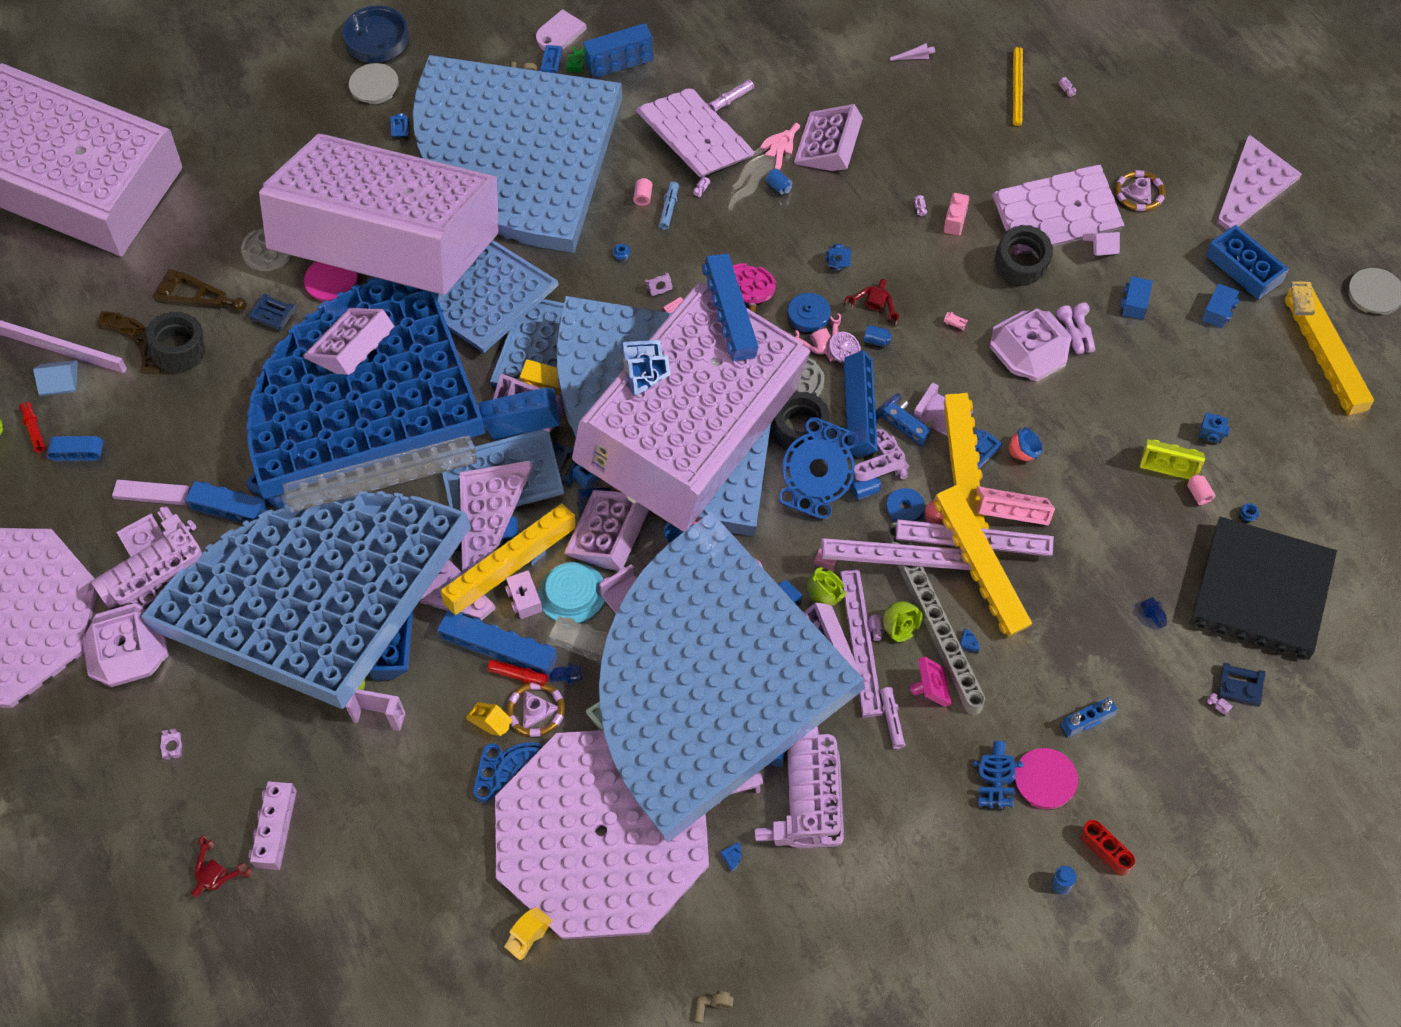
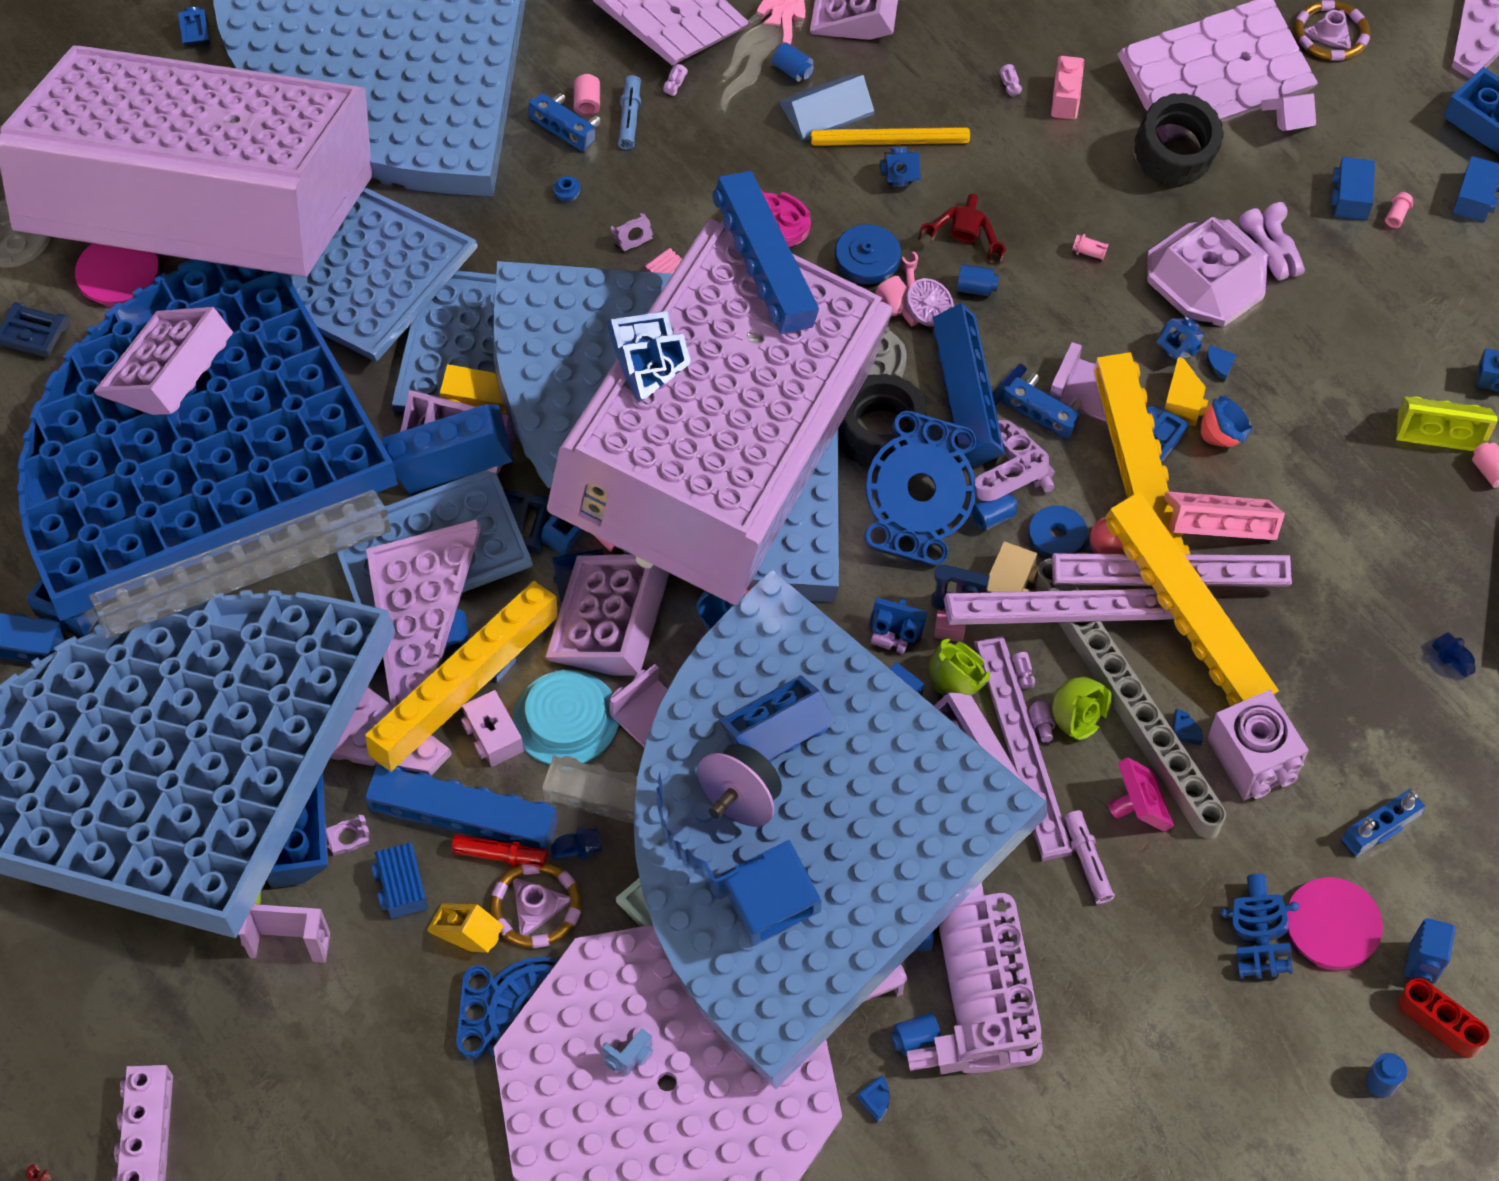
camera: 10 degrees left, 0 degrees up
none -> lavender piece [326,815,370,856]
none -> blue brick [371,842,428,919]
none -> blue piece [528,93,601,151]
none -> medium blue bracket [601,1029,653,1076]
none -> blue piece [656,772,822,946]
none -> lavender piece [697,744,782,827]
none -> blue slope [719,675,835,763]
none -> medium blue slope [779,74,874,141]
none -> yellow axle [811,127,970,146]
none -> blue hips [869,597,928,643]
none -> lavender piece [871,631,908,654]
none -> blue brick [890,1012,941,1056]
none -> dark blue plate [931,565,990,610]
none -> tan brick [987,541,1039,593]
none -> lavender piece [1011,652,1035,690]
none -> blue brick [1156,317,1205,359]
none -> yellow slope [1165,357,1208,426]
none -> blue tile [1207,345,1236,381]
none -> lavender brick [1207,690,1309,801]
none -> bright pink pin [1385,192,1413,228]
none -> blue brick [1404,918,1456,984]

